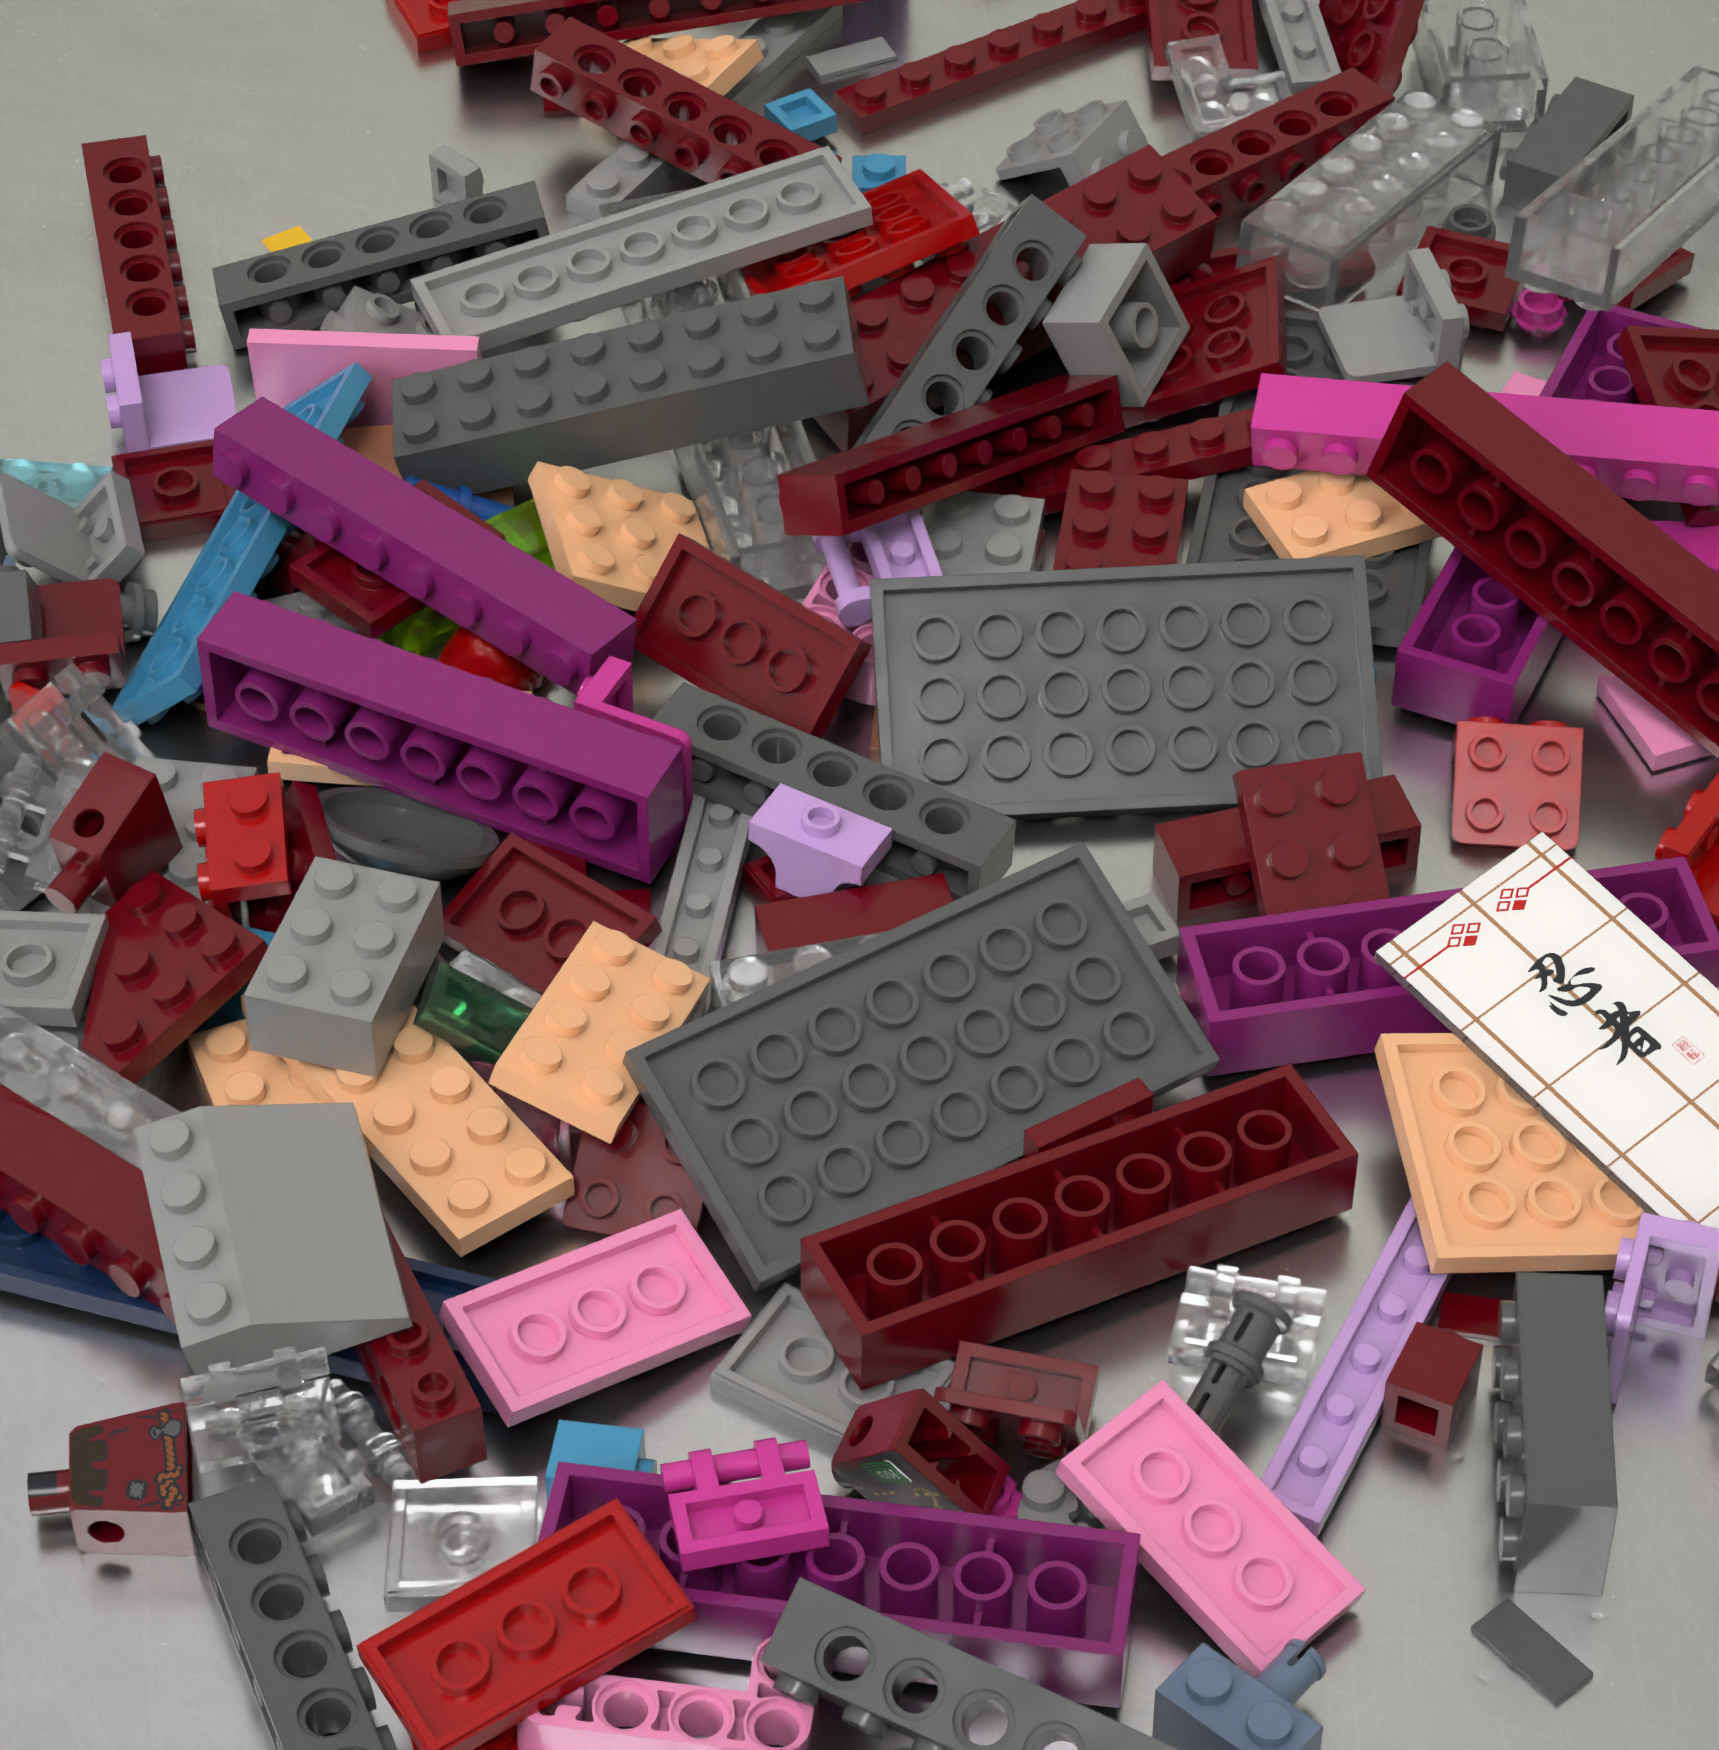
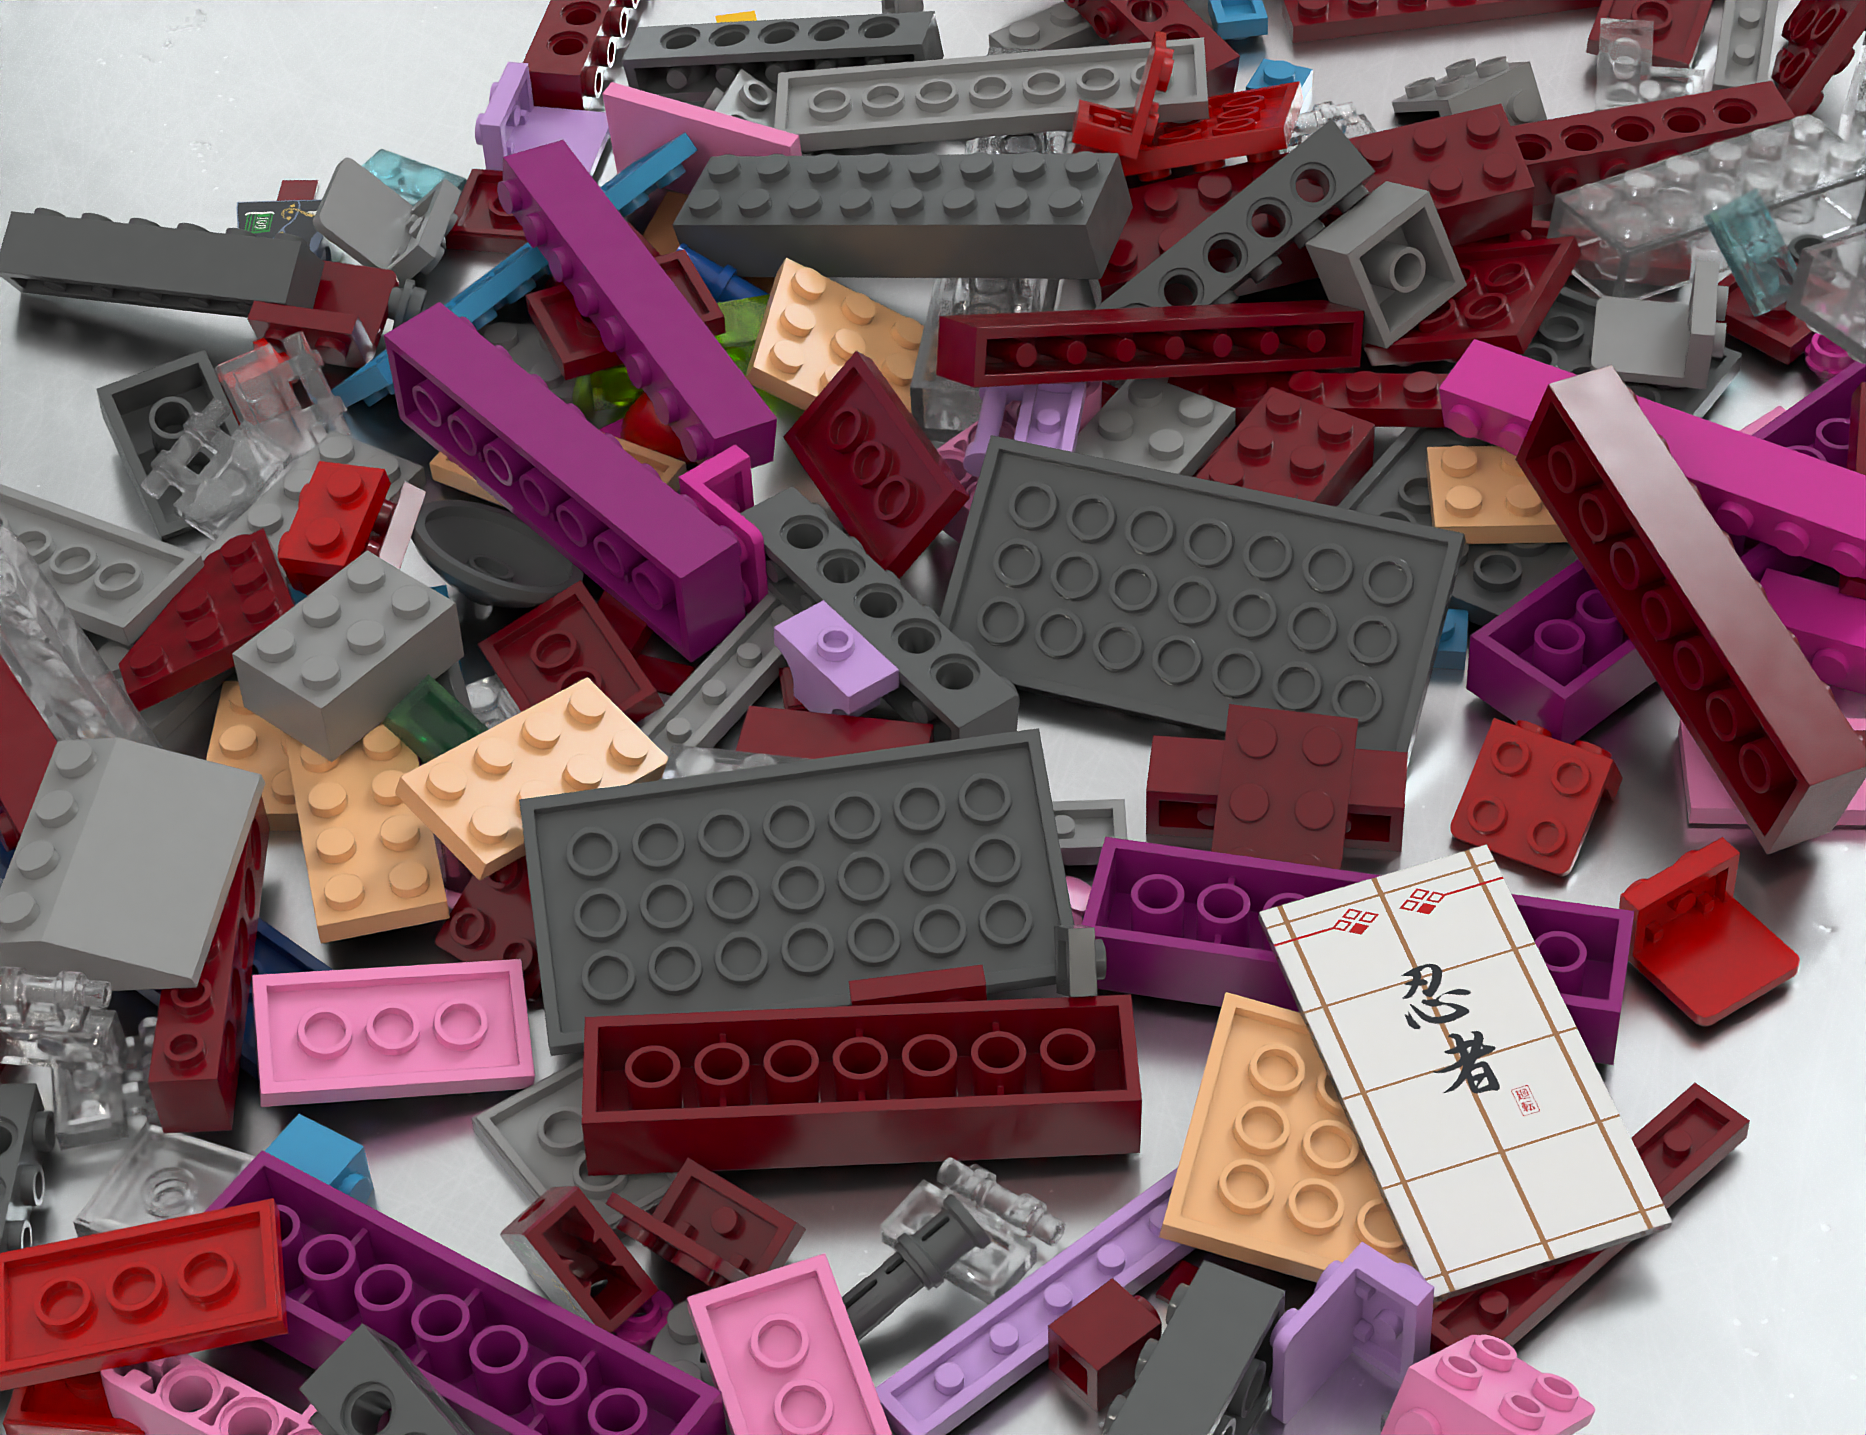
camera: 25 degrees right, 0 degrees up
dark red torso [45,751,183,913] -> none
dark pink plate [660,1437,830,1572] -> none
none -> dark grey plate [1054,925,1106,997]
none -> red bracket [1072,30,1174,159]
none -> clear light blue plate [1703,188,1808,317]

